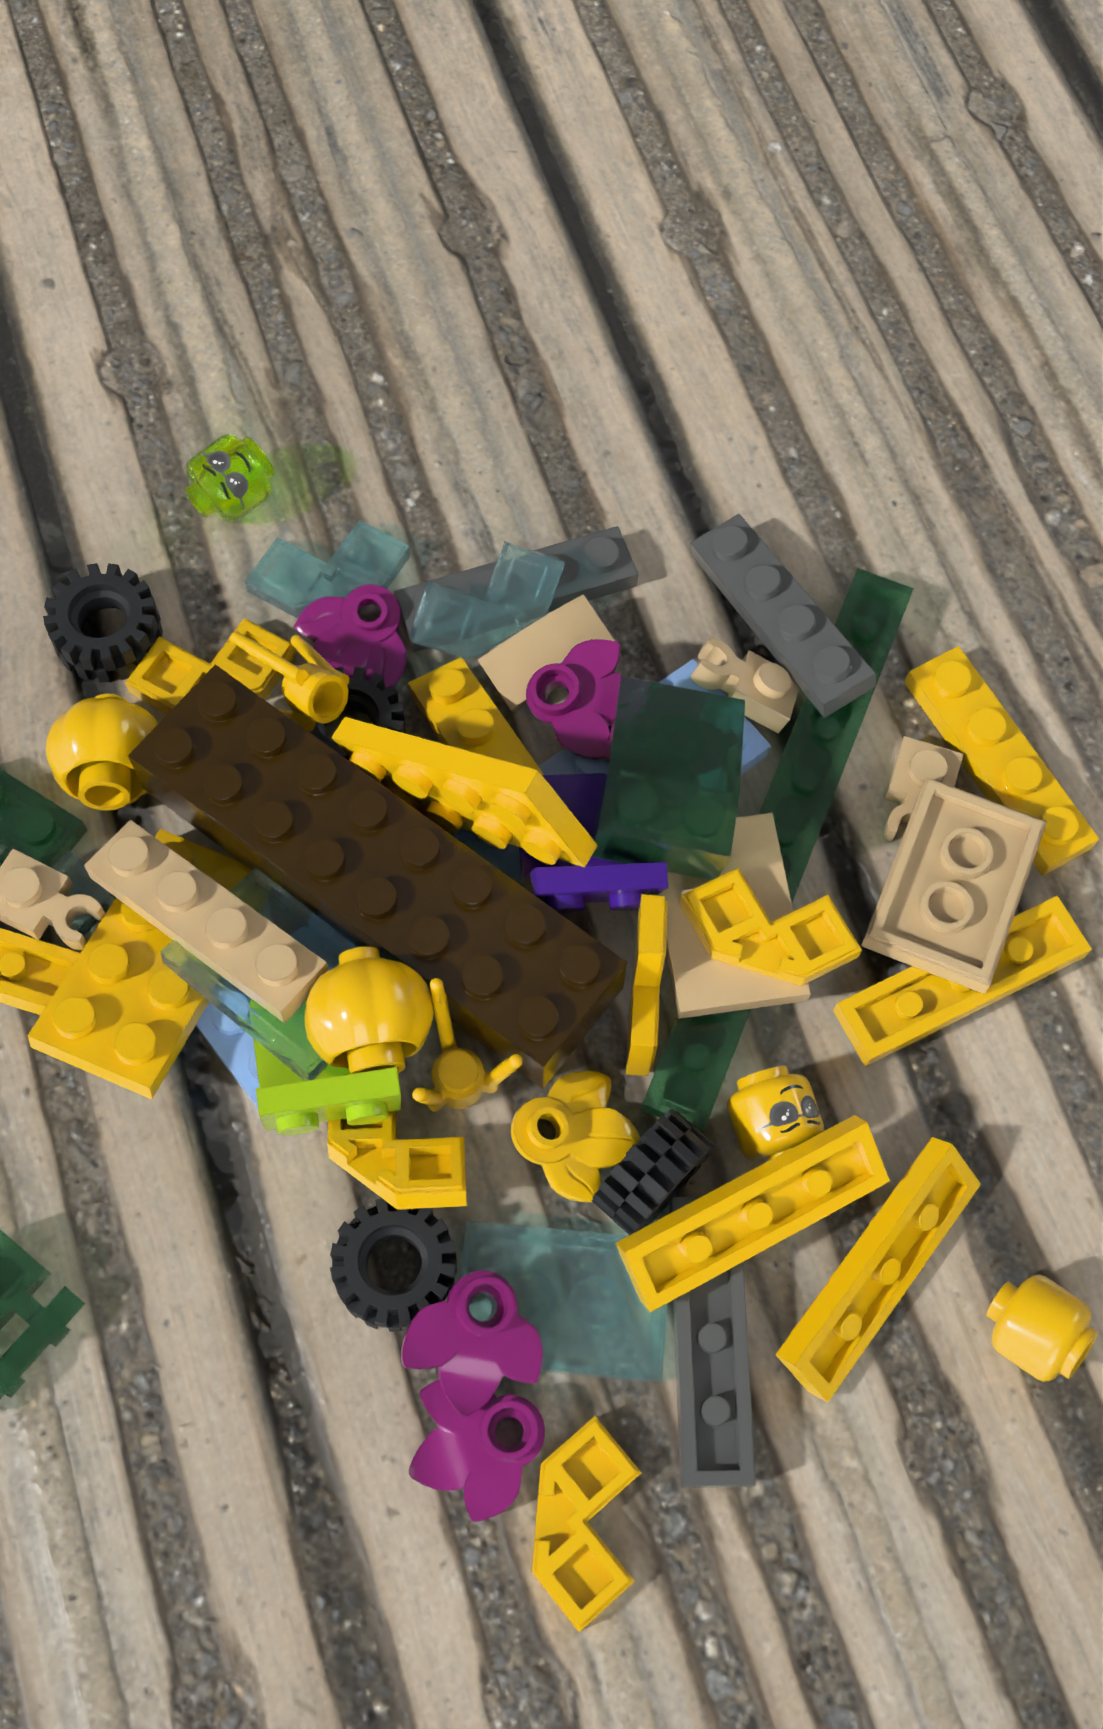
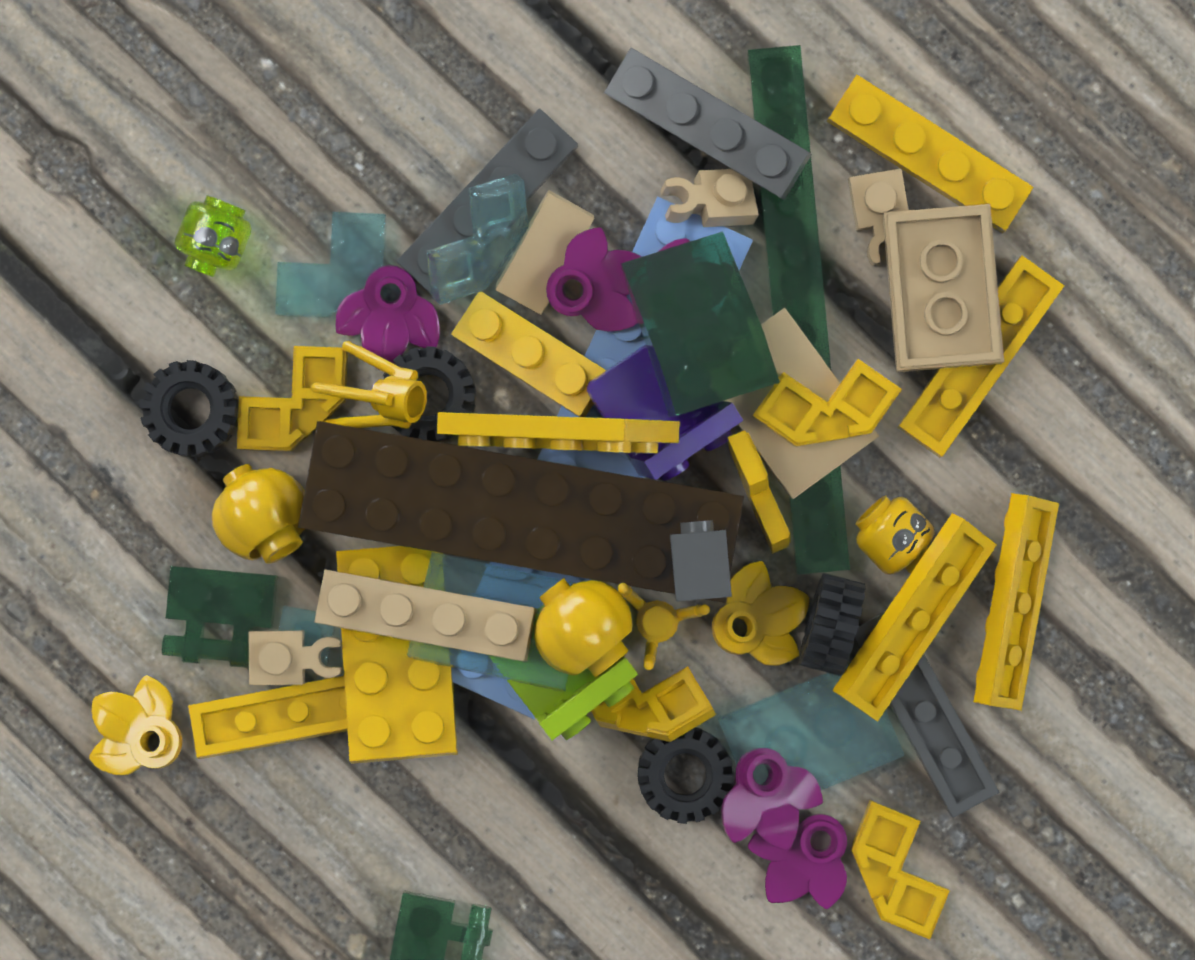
camera: 25 degrees left, 20 degrees up
yellow head [986,1275,1098,1382] -> none
none -> dark grey brick [670,520,732,601]

